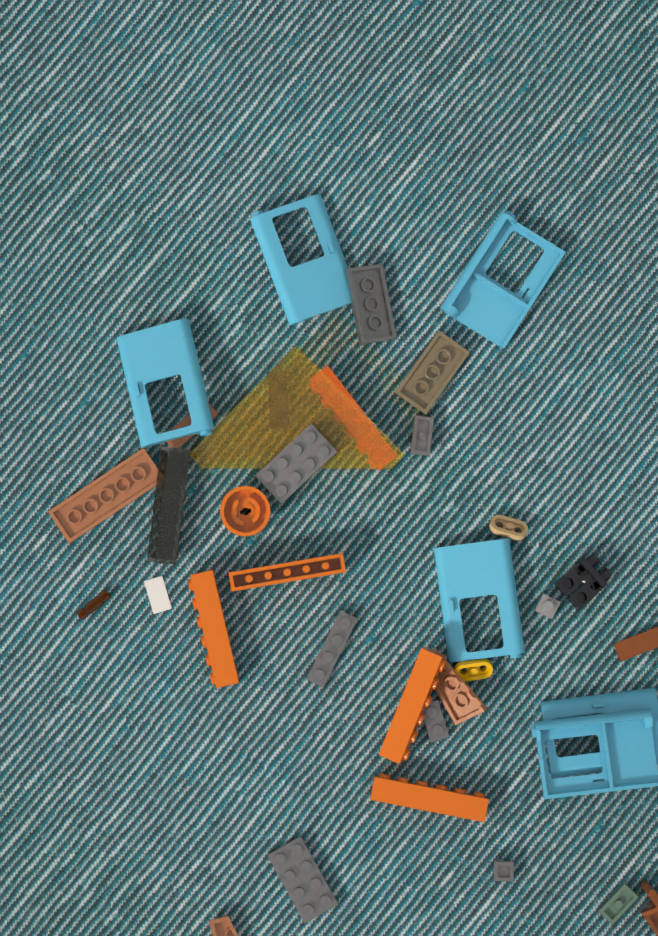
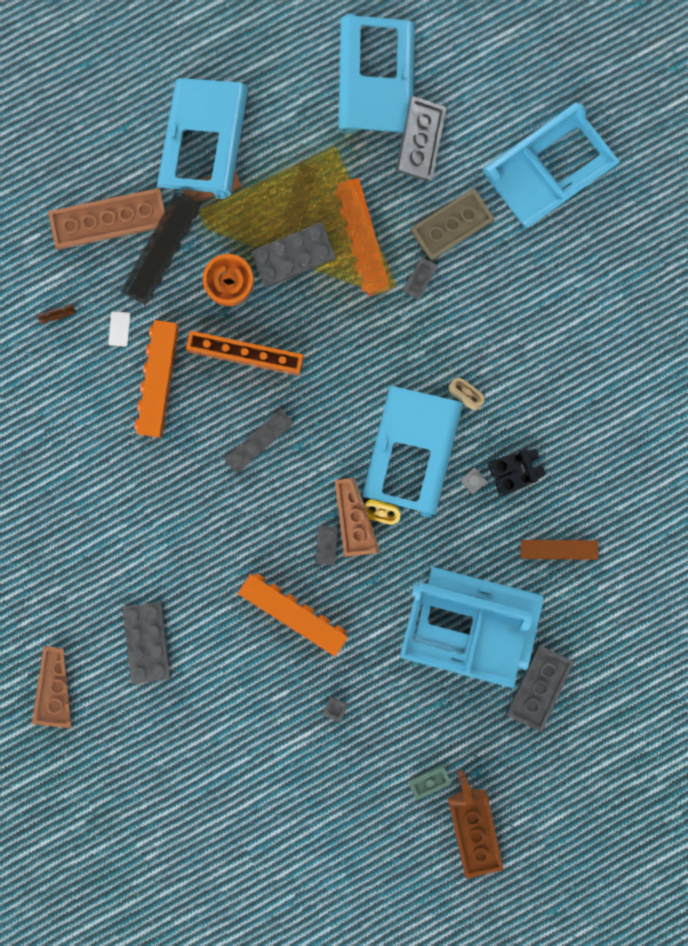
camera: 15 degrees right, 0 degrees up
orange brick [379,647,447,764] -> none

